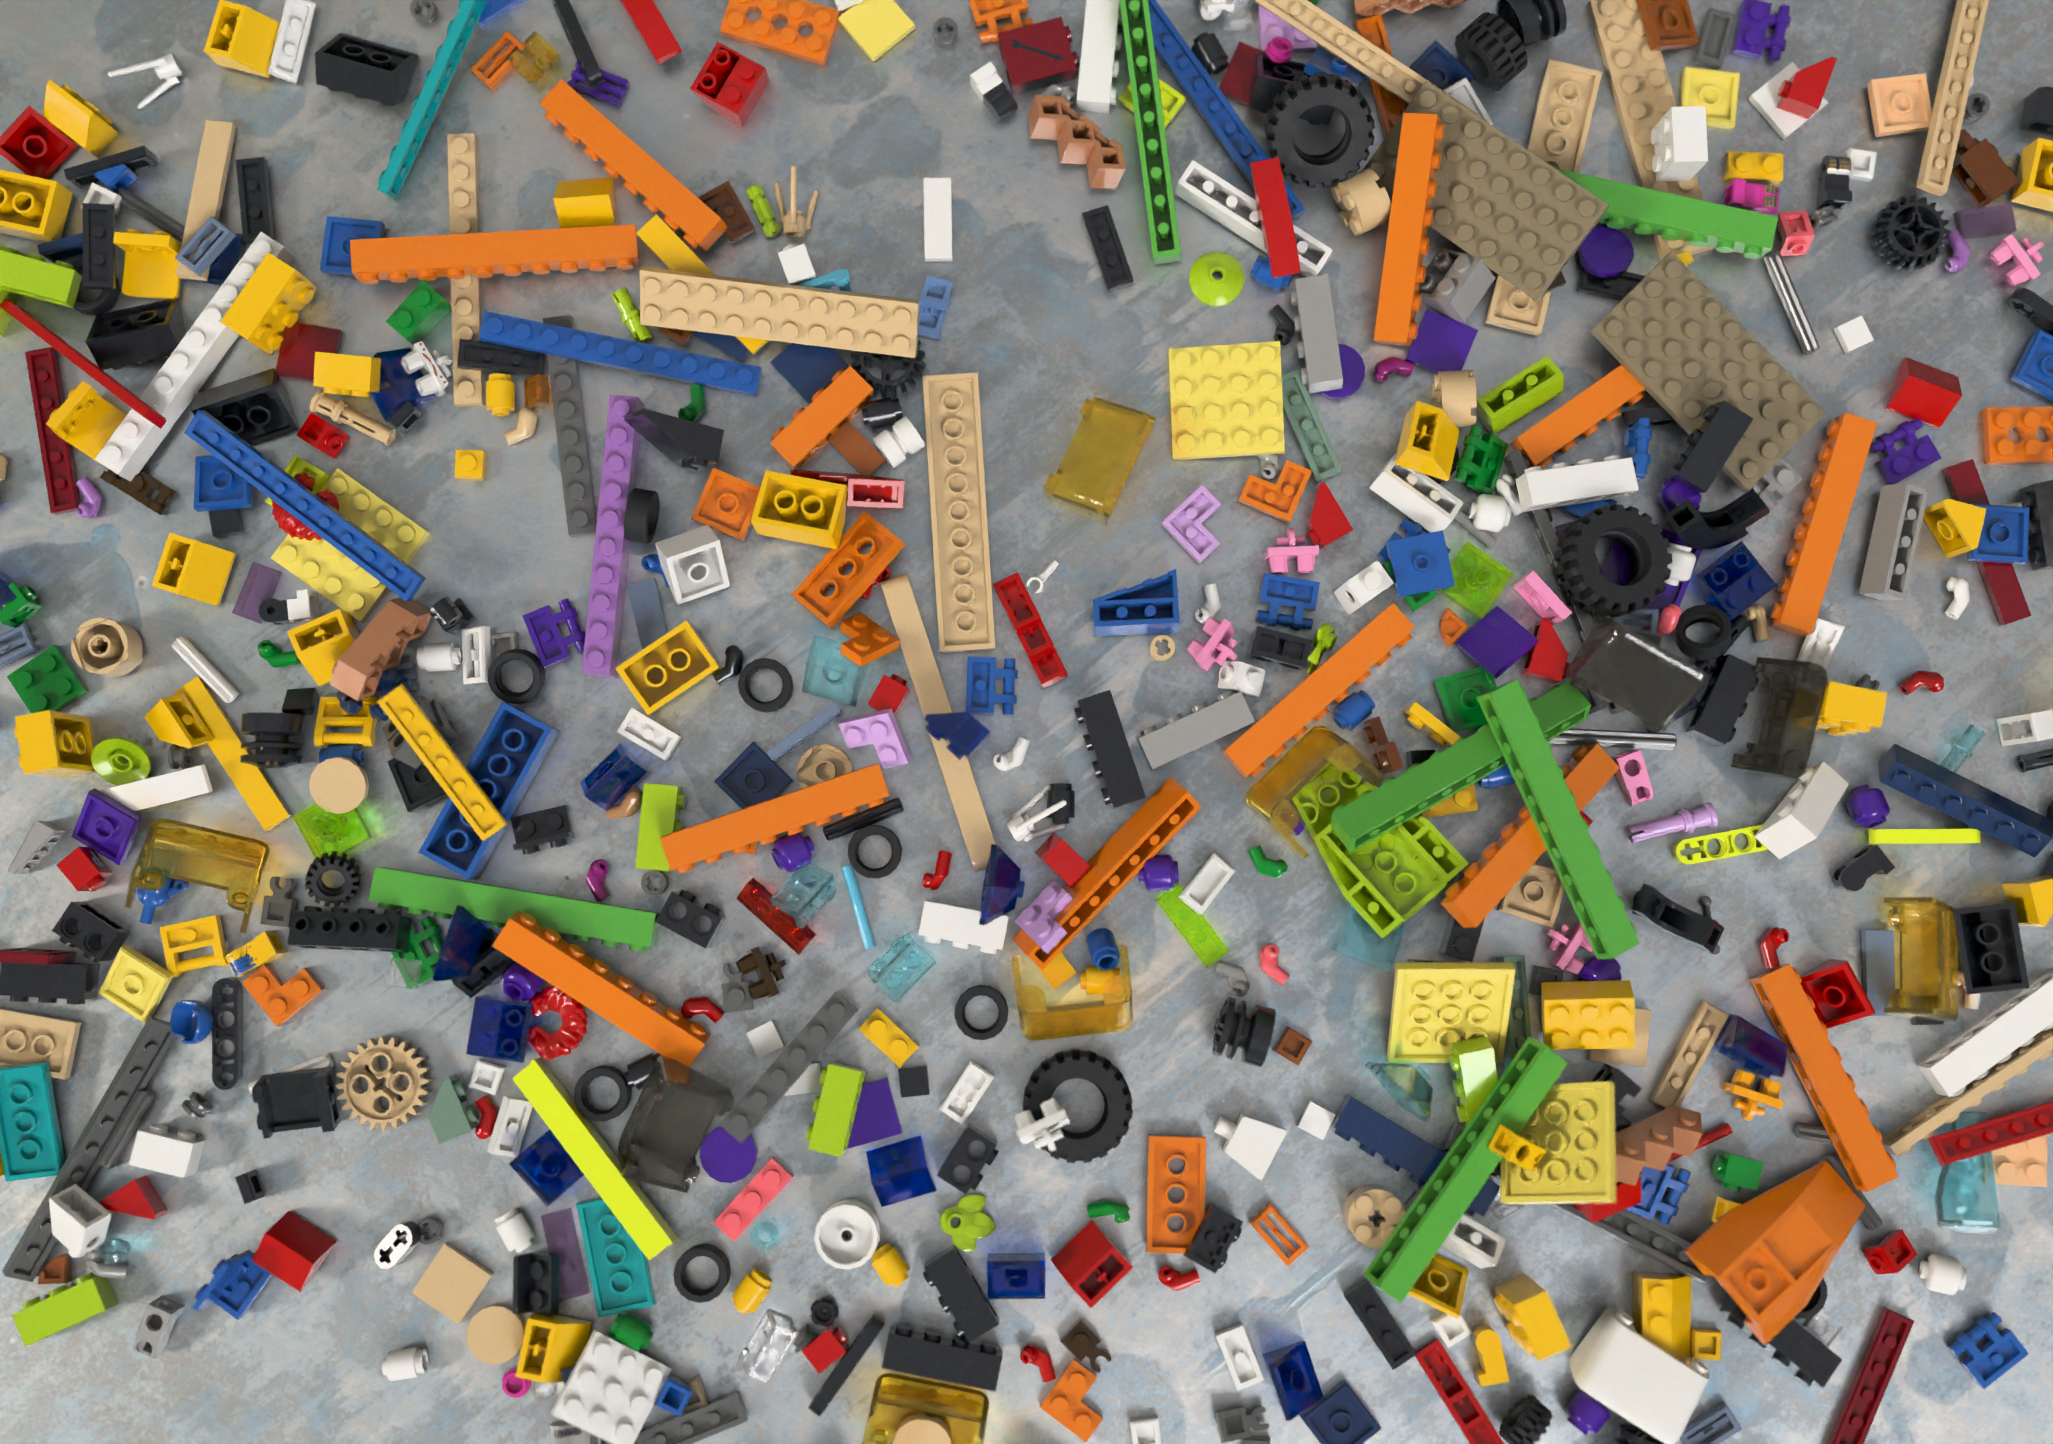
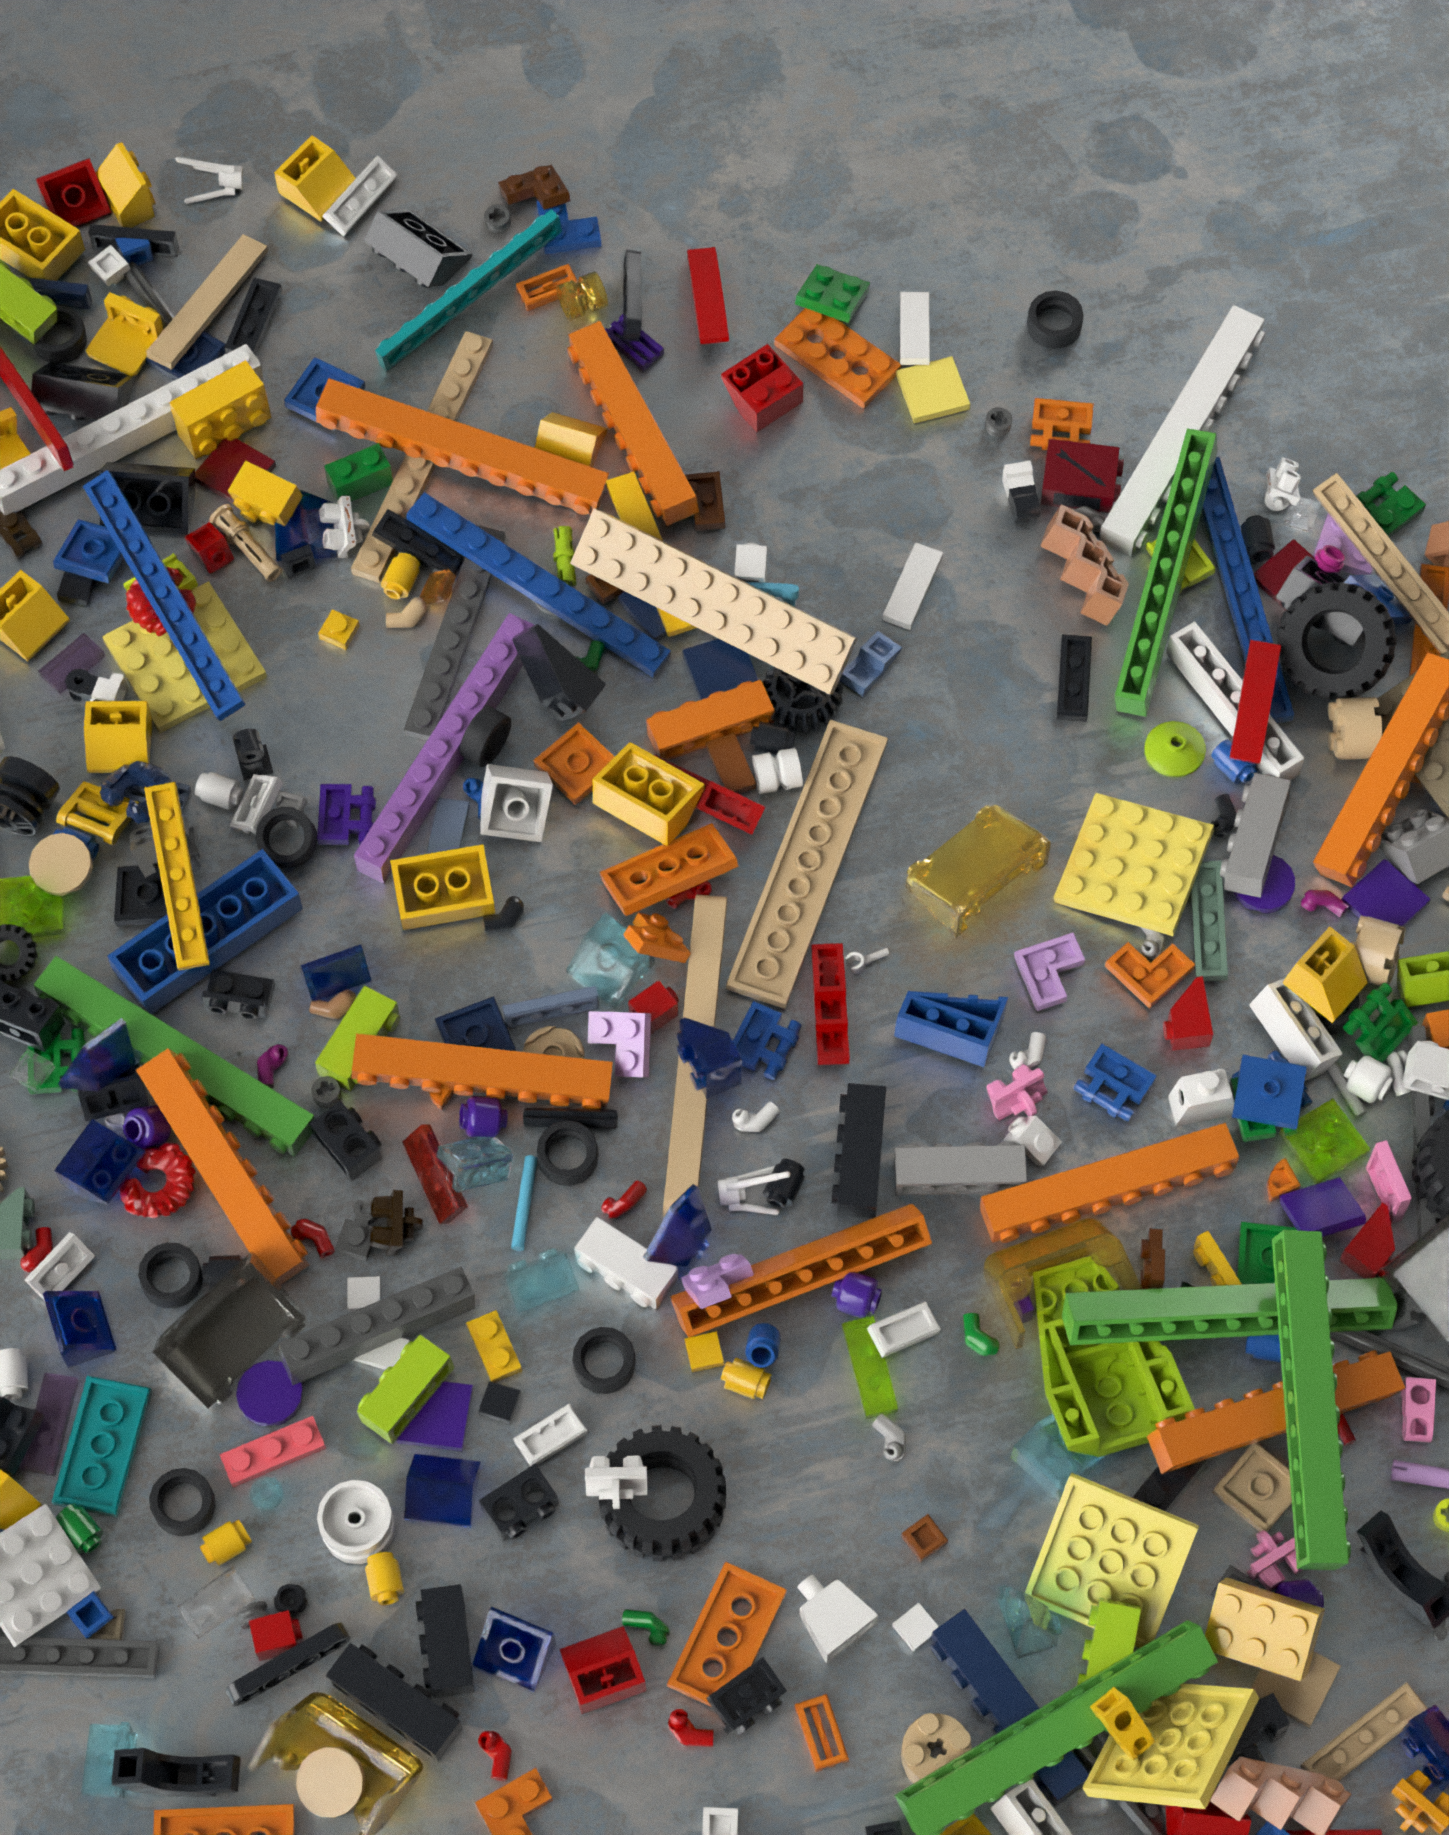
camera: 25 degrees right, 20 degrees down
black plate [82,203,116,290] -> none
sand blue tile [175,216,236,277] -> none
green arm [257,640,301,668] -> none
black tile [282,688,318,715] -> none
nougat brick [330,597,431,701] -> none
white tile [468,1058,507,1095] -> none
neon yellow tile [512,1058,679,1260] -> none
white plate [617,708,681,761] -> none
black tyre [738,658,794,713] -> none
lime axle [746,185,781,238] -> none
tan plant [774,165,819,237] -> none
lime plate [939,1194,996,1252] -> none
clear yellow windscreen [1012,944,1133,1041] -> none
red slope [1034,833,1091,888] -> none
dark brown plate [1060,1318,1112,1373] -> none
tan bush [1149,635,1175,661] -> none
black wheel [1212,997,1276,1067] -> none
black brick [1247,626,1313,671] -> none
coral arm [1260,943,1290,985] -> none
bright pink hips [1265,528,1319,574] -> none
lime plate [1307,622,1337,674] -> none
blue brick [1333,690,1376,731] -> none
yellow plate [1420,784,1478,818] -> none
sand green plate [1496,955,1531,1070] -> none

